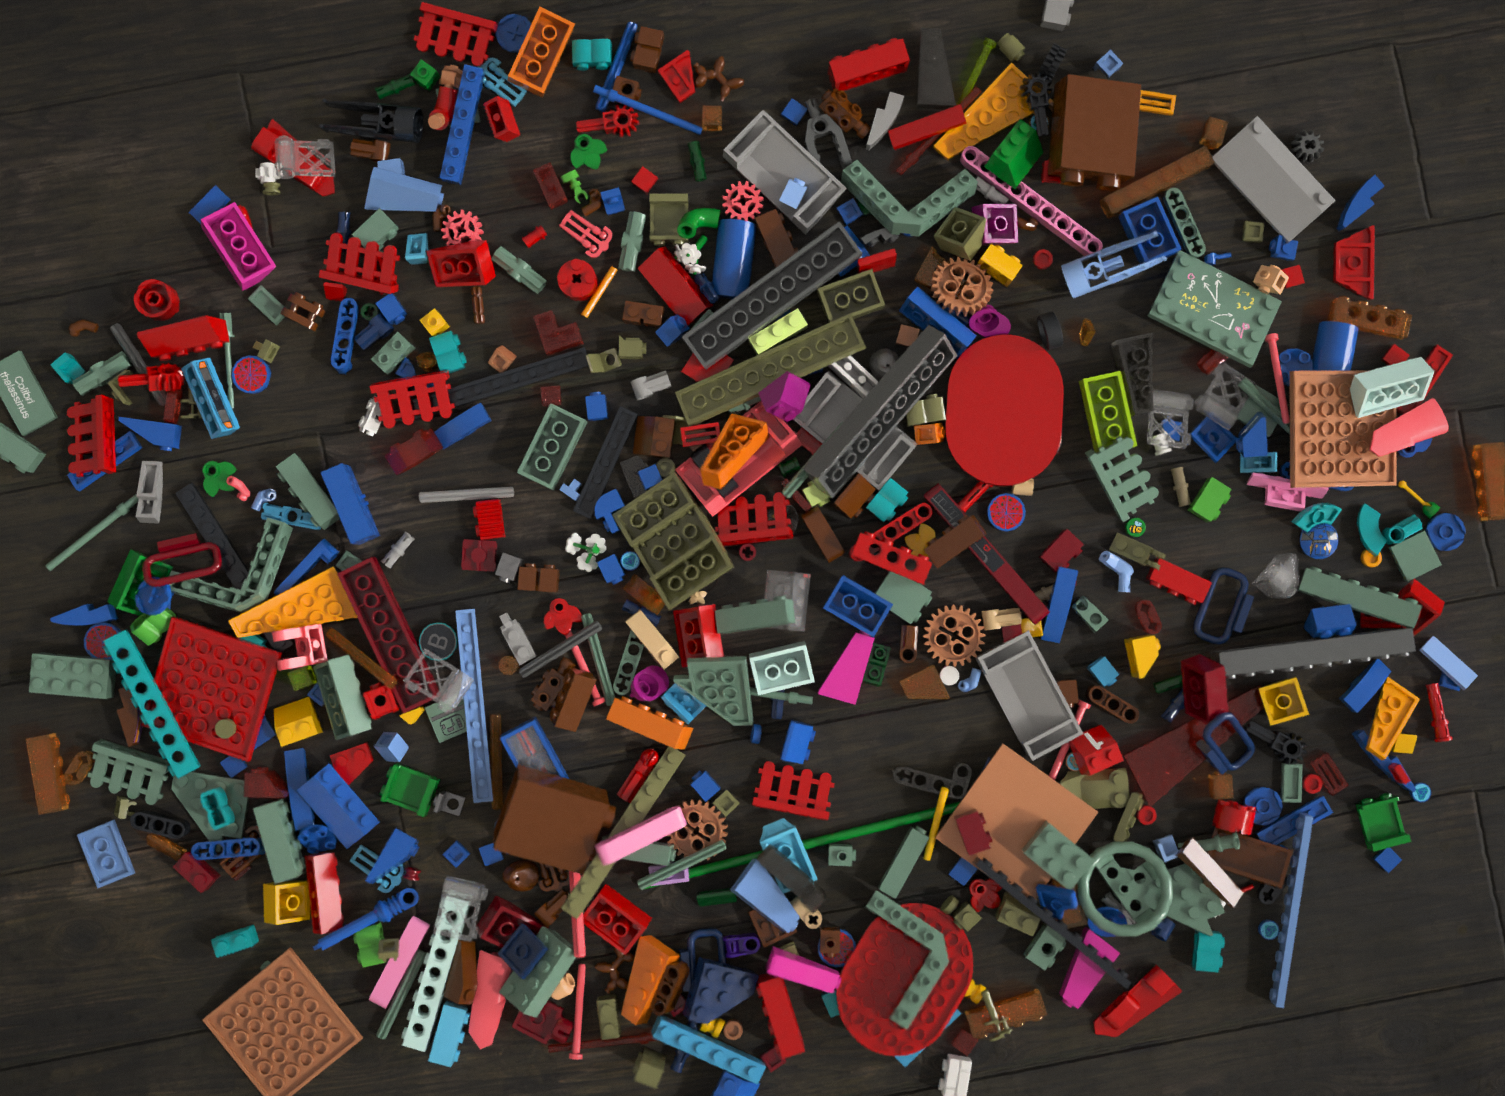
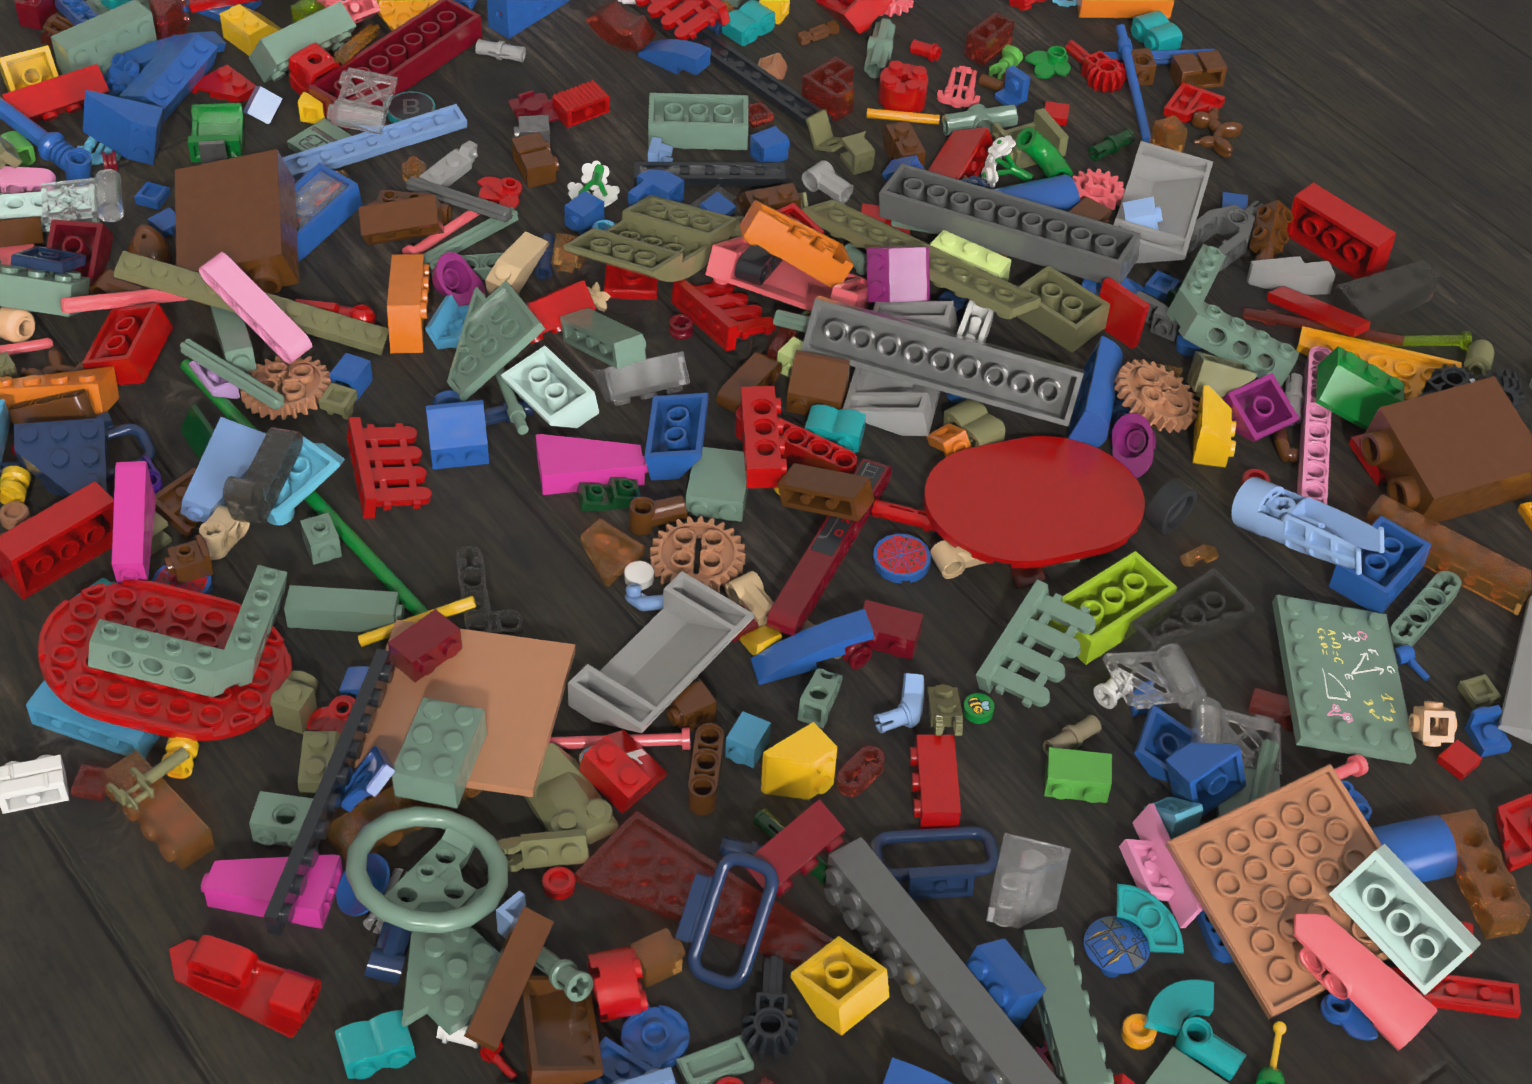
camera: 60 degrees right, 40 degrees down
light grey axle [419,487,514,503] -> none

